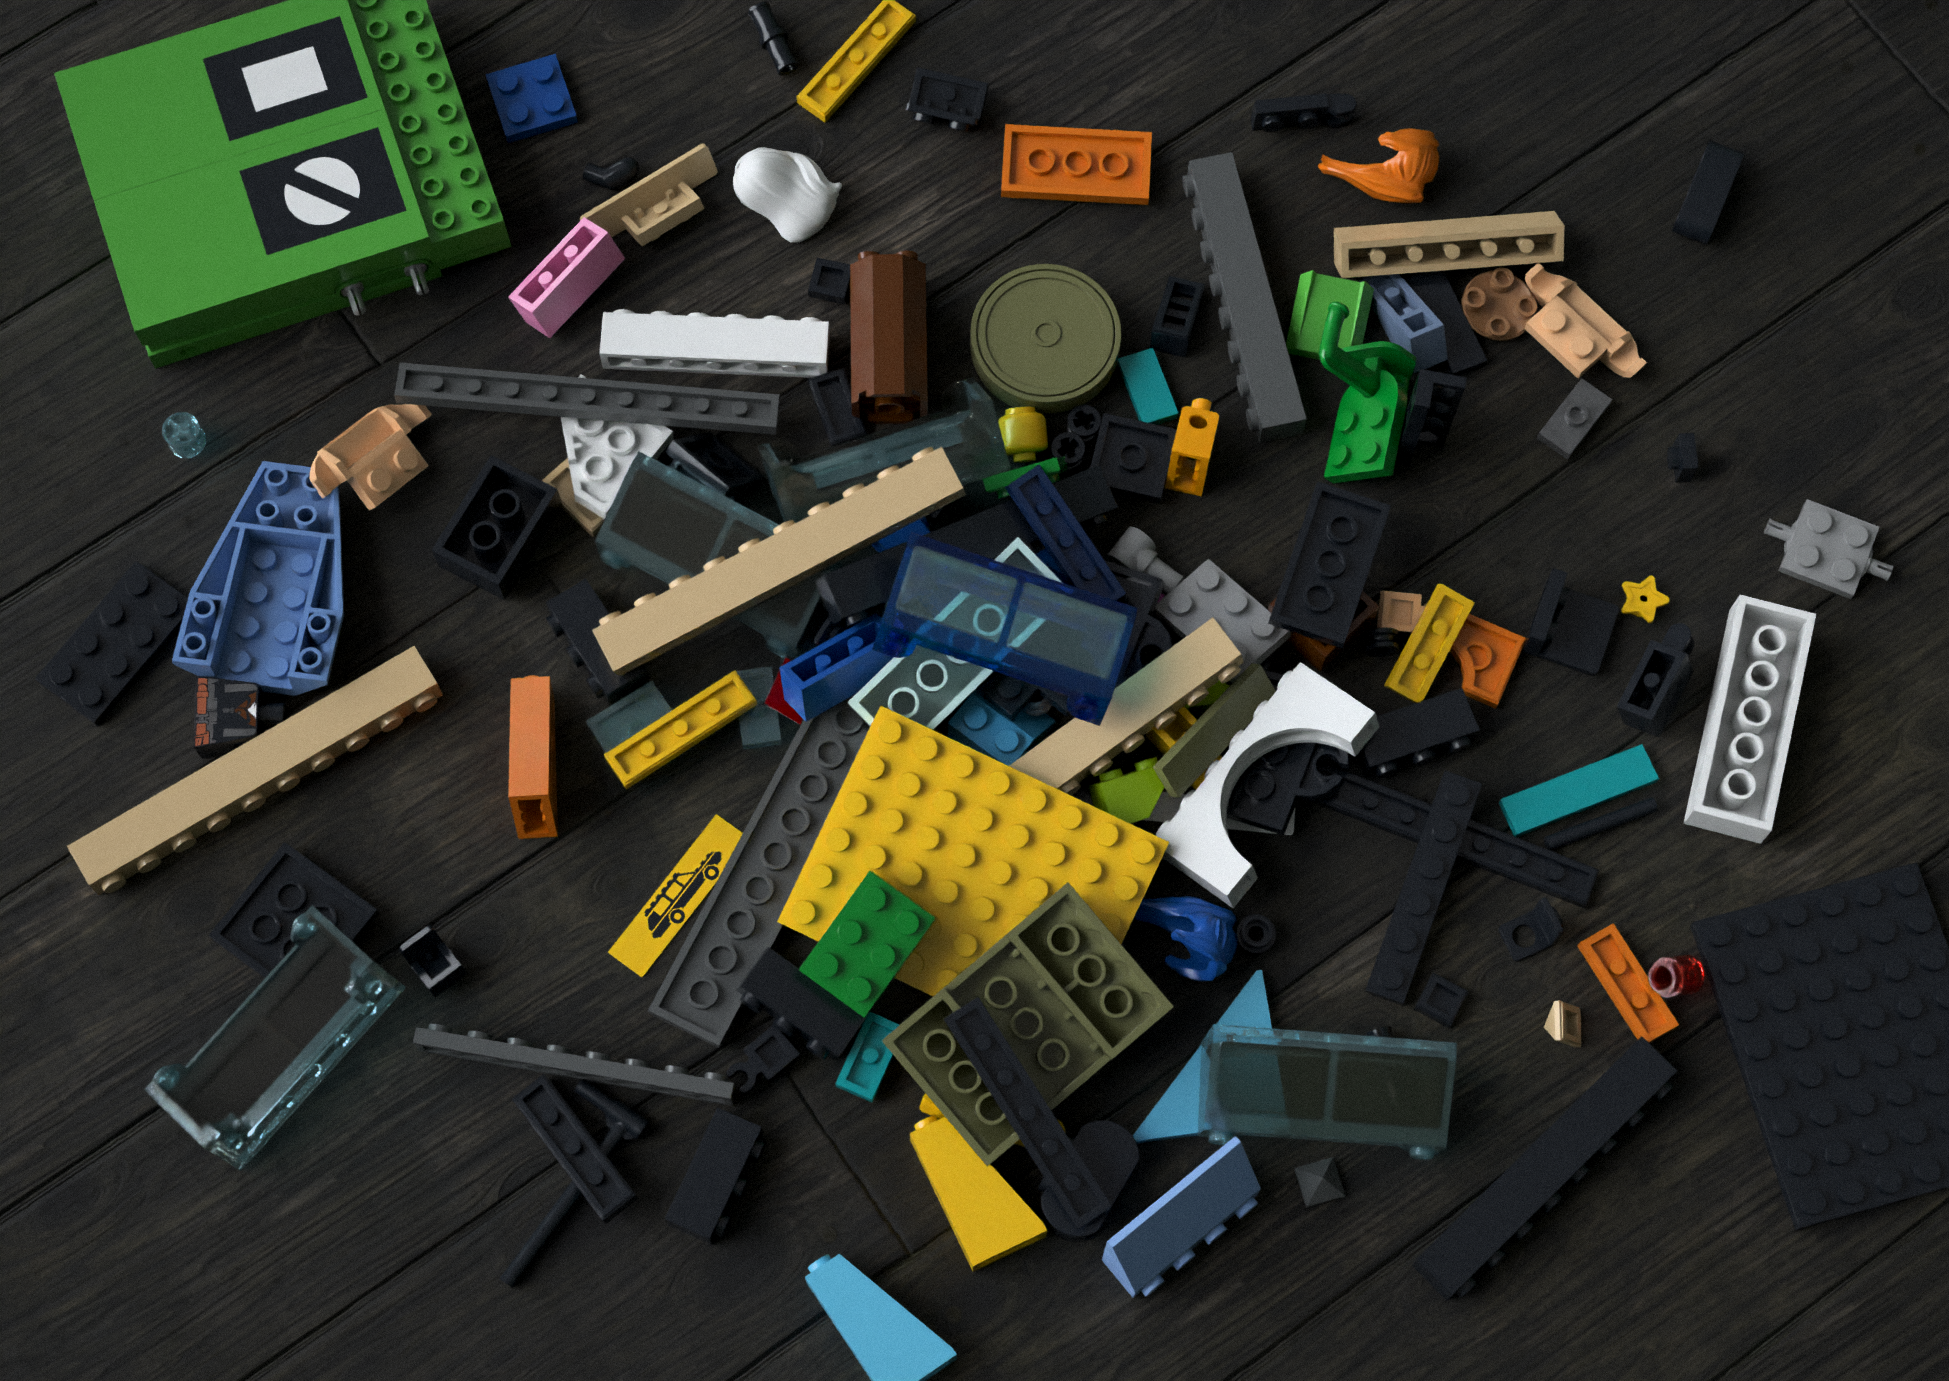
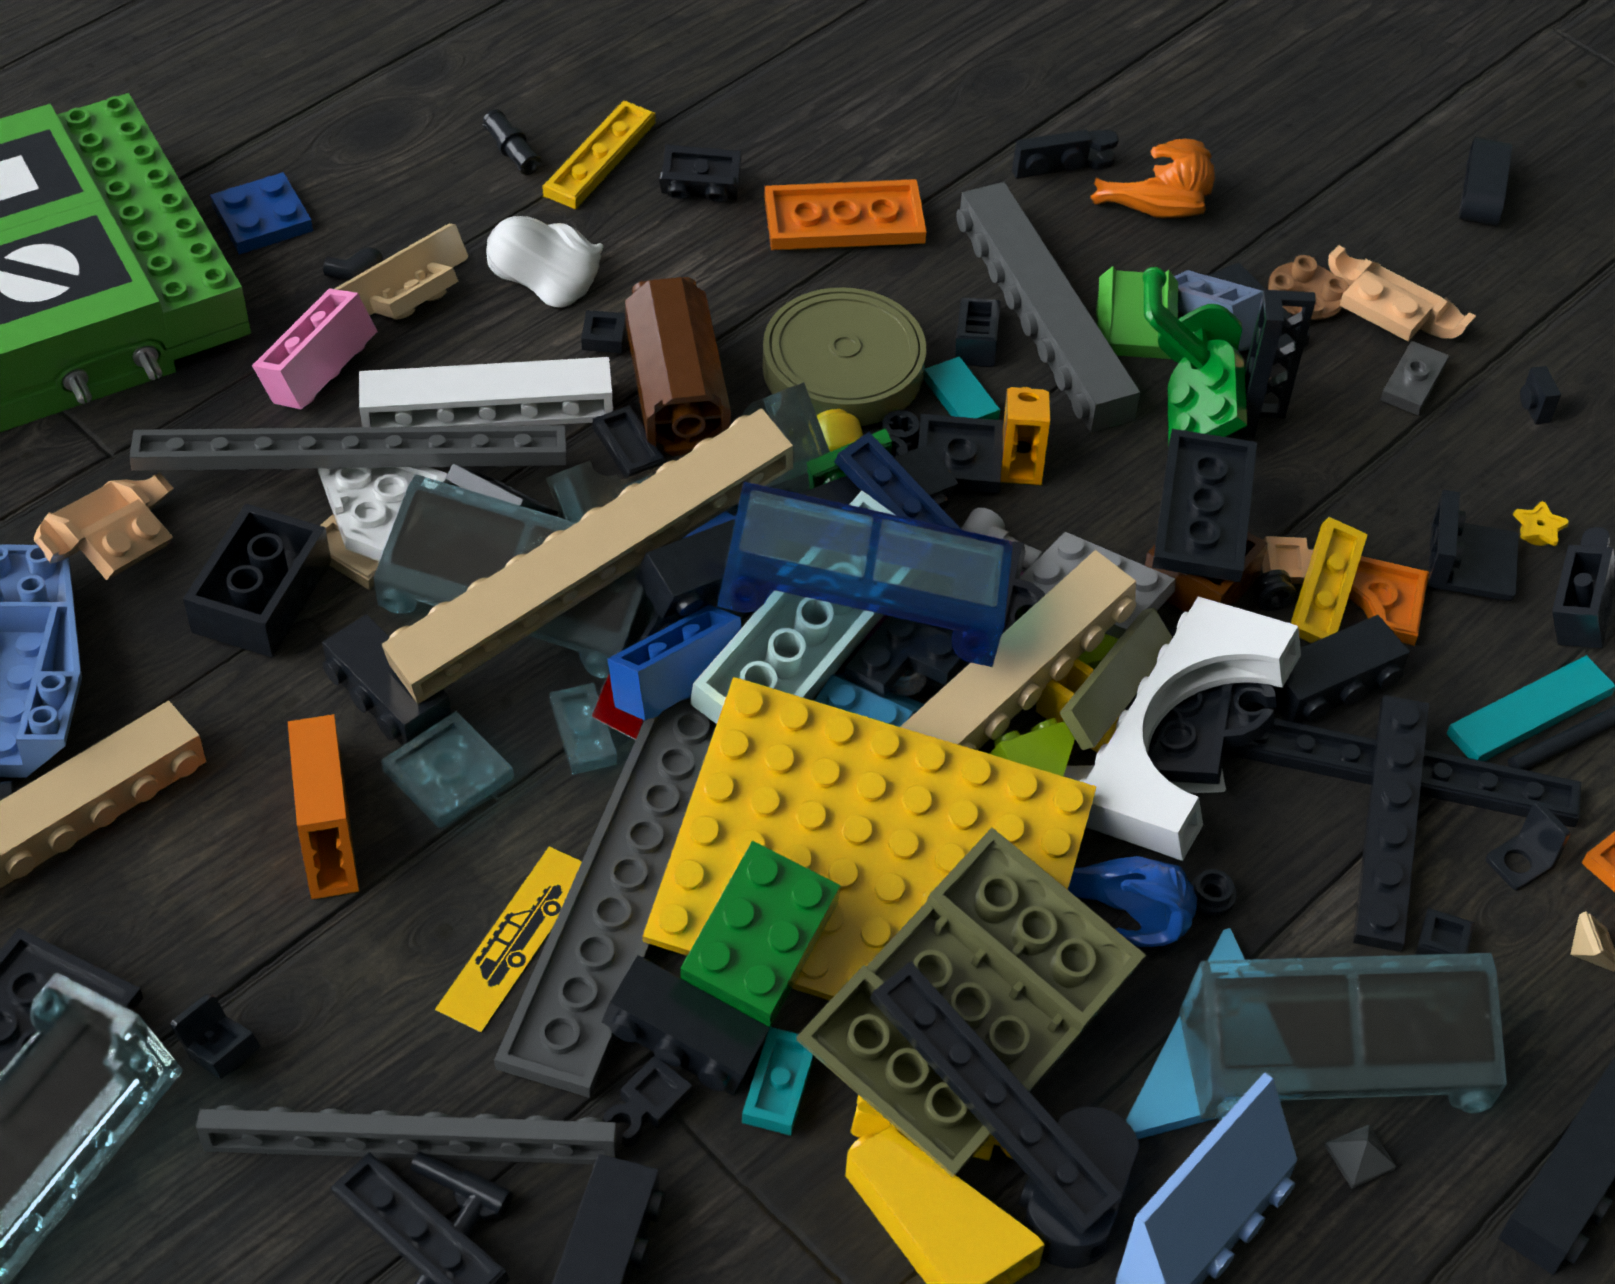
camera: 10 degrees left, 20 degrees down
yellow tile [604,670,757,789] -> none
tan brick [1334,211,1565,278] -> none

